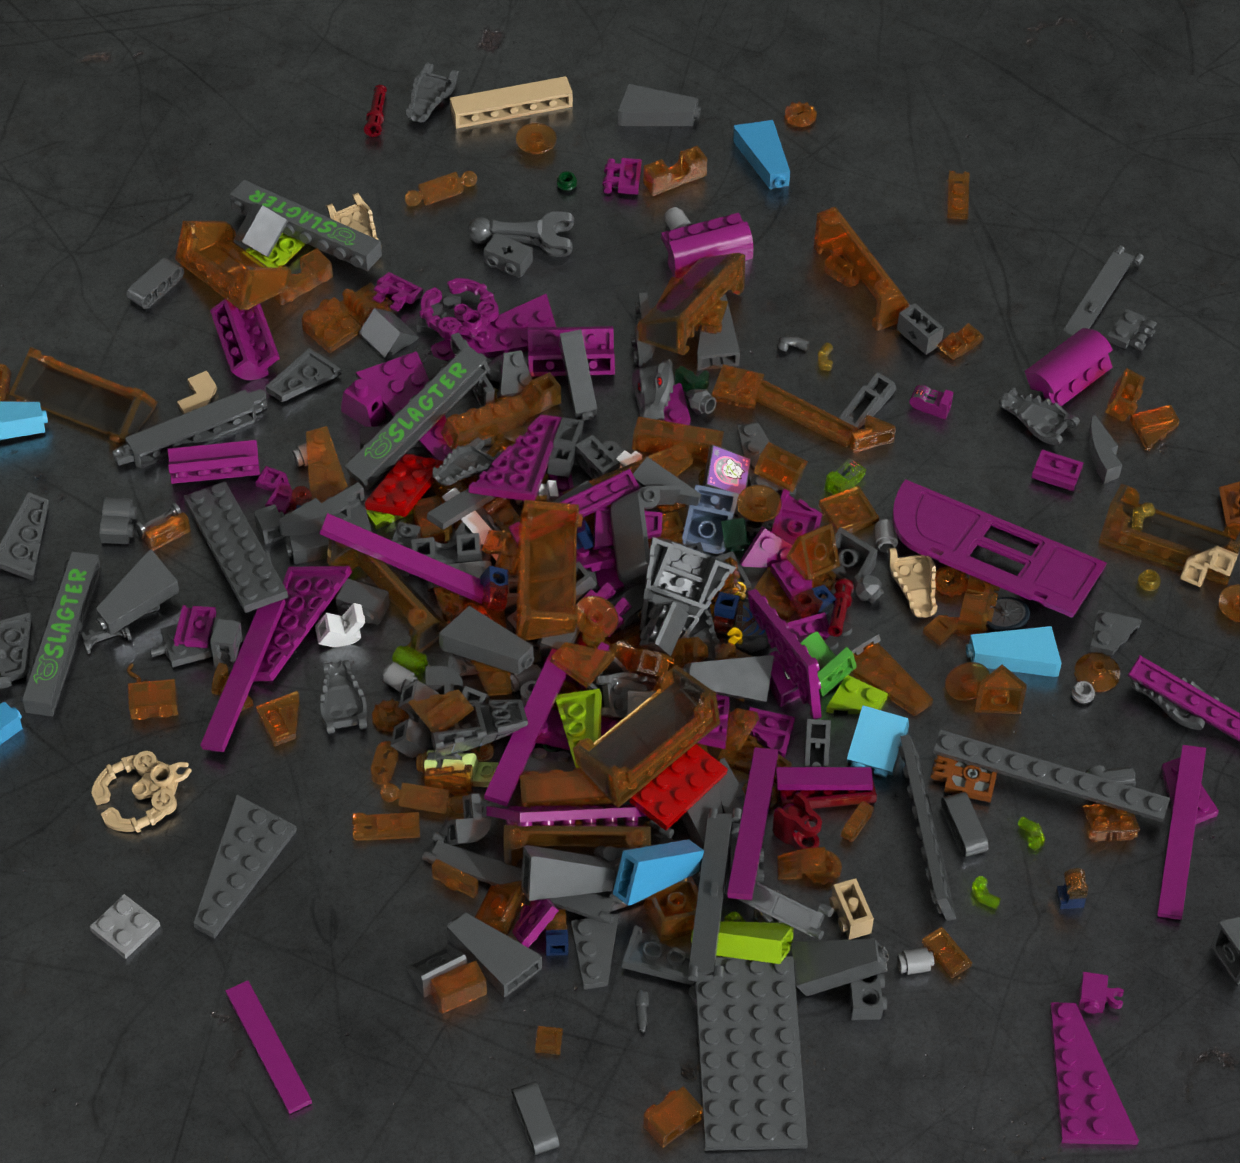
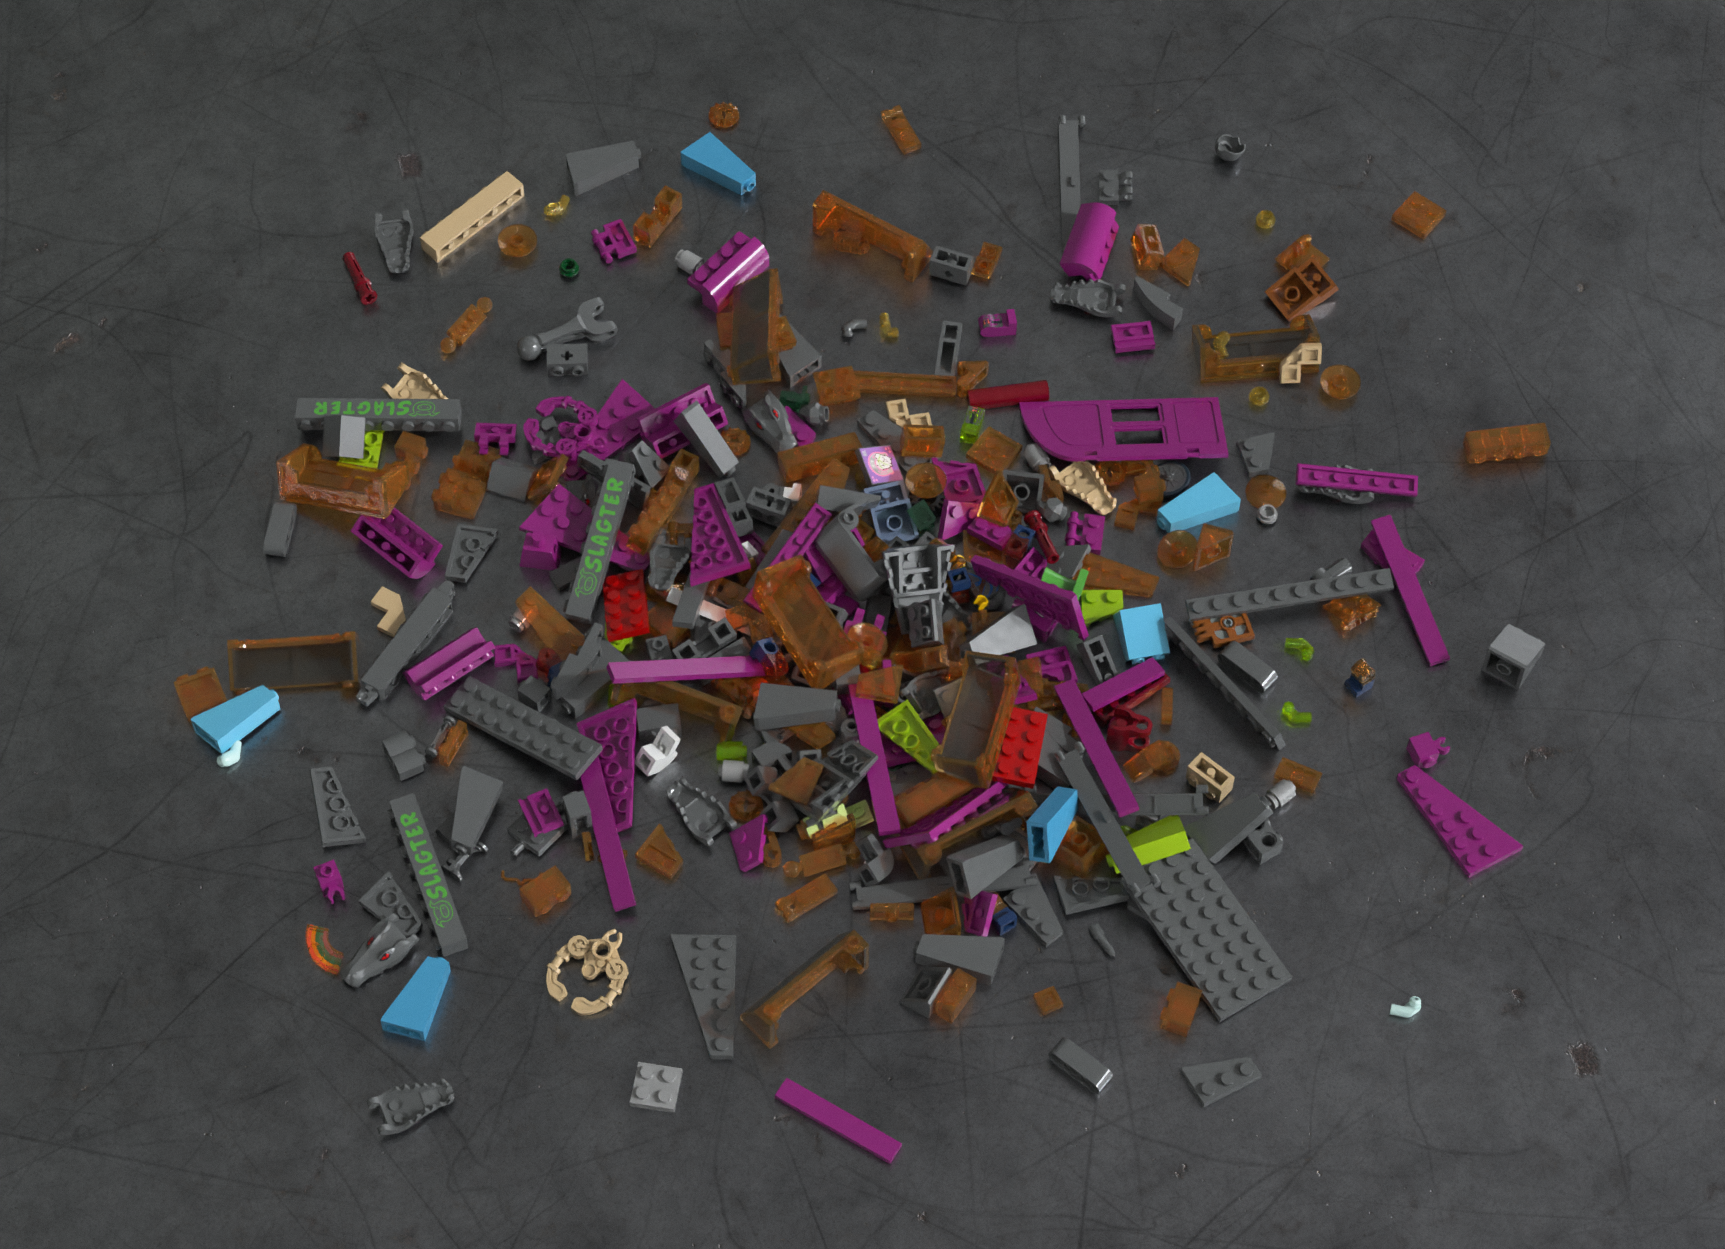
camera: 30 degrees left, 5 degrees up
none -> clear orange plate [526,453,569,501]
none -> clear yellow arm [544,195,570,216]
none -> clear orange gear [721,427,751,456]
none -> magenta wing [729,814,768,872]
none -> clear orange windscreen [740,930,869,1049]
none -> tan tile [885,399,933,435]
none -> dark red brick [966,380,1049,410]
none -> clear orange slope [1038,464,1064,503]
none -> magenta plate [1065,511,1105,555]

